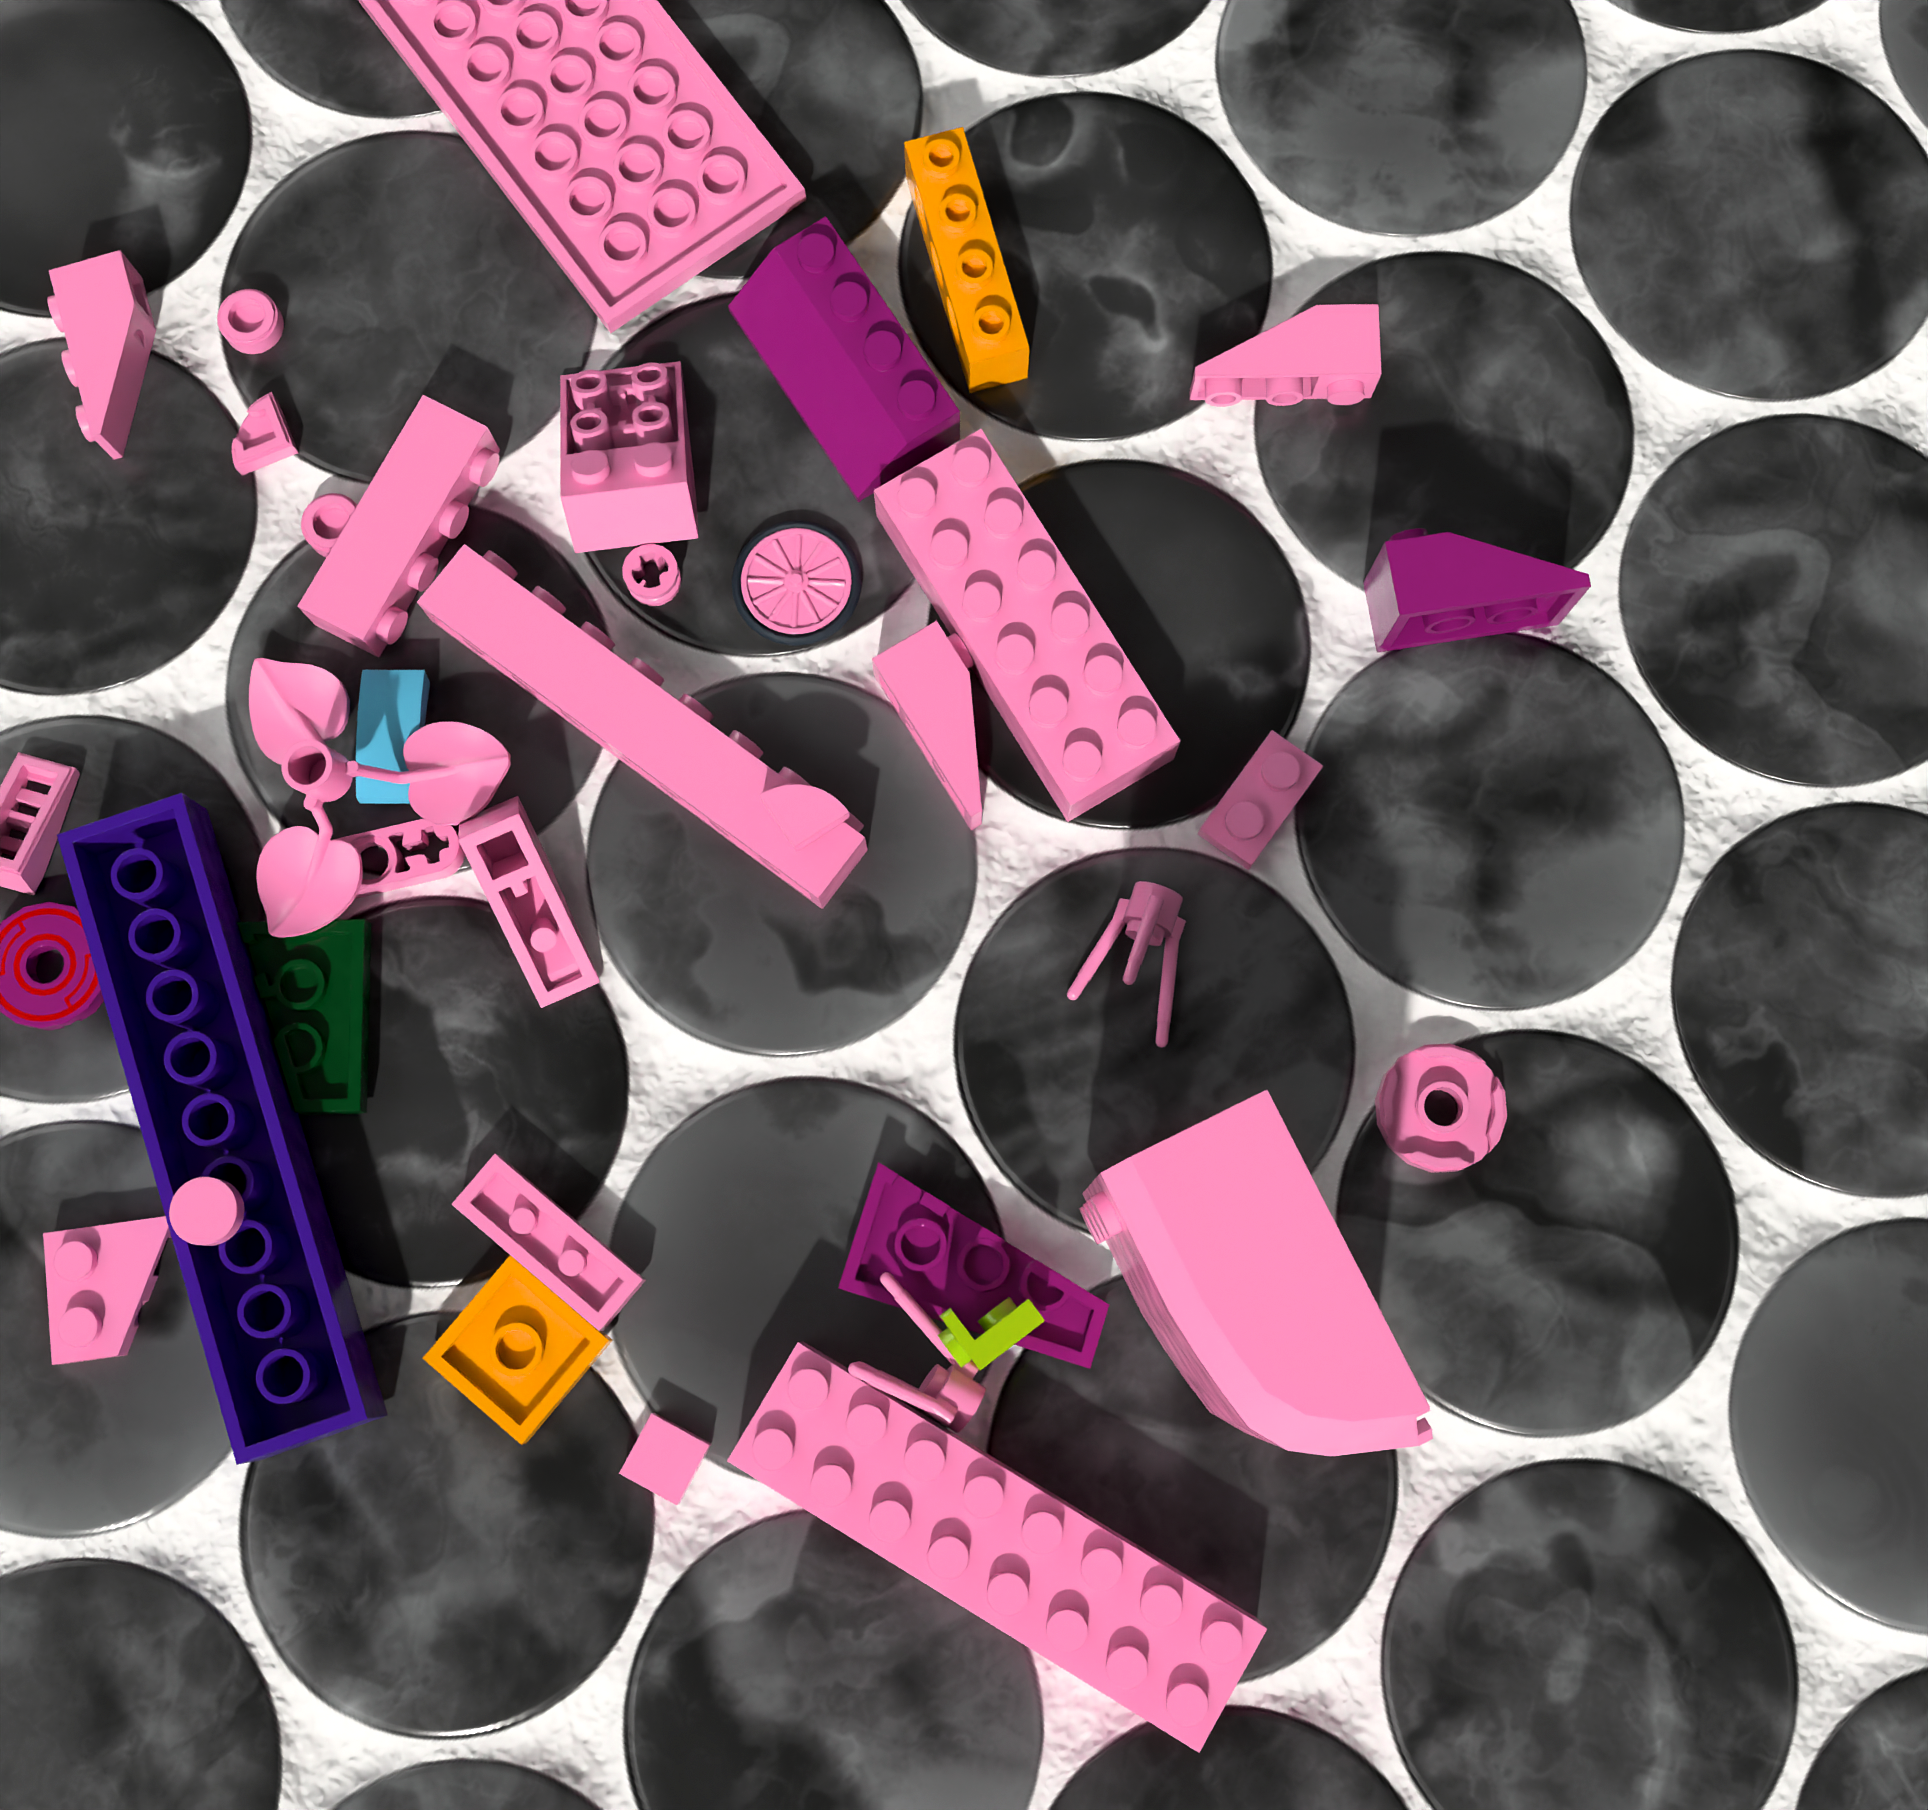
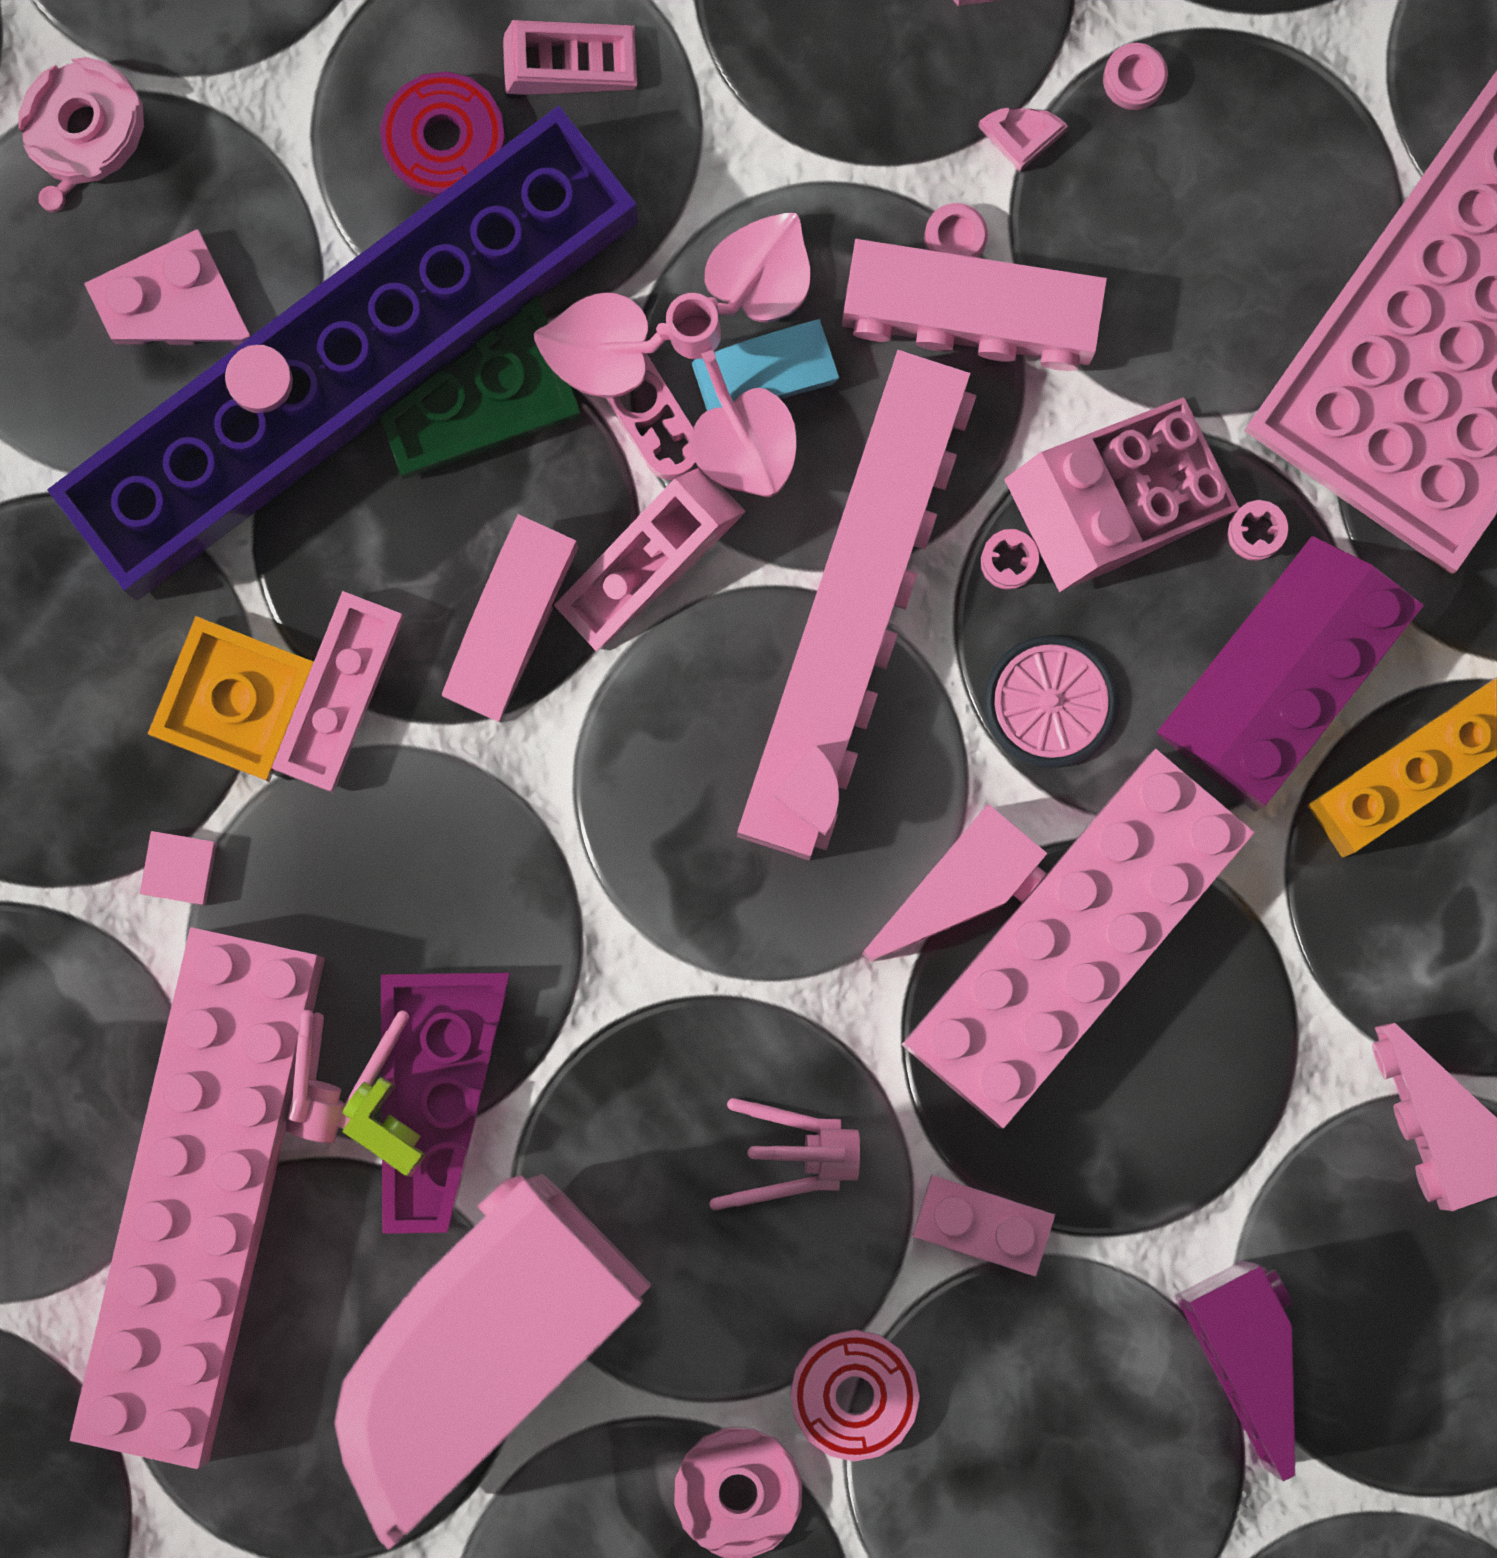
camera: 70 degrees right, 5 degrees up
none -> bright pink slope [441,514,578,723]
none -> bright pink tile [790,1329,920,1462]
none -> bright pink bush [1227,500,1288,561]

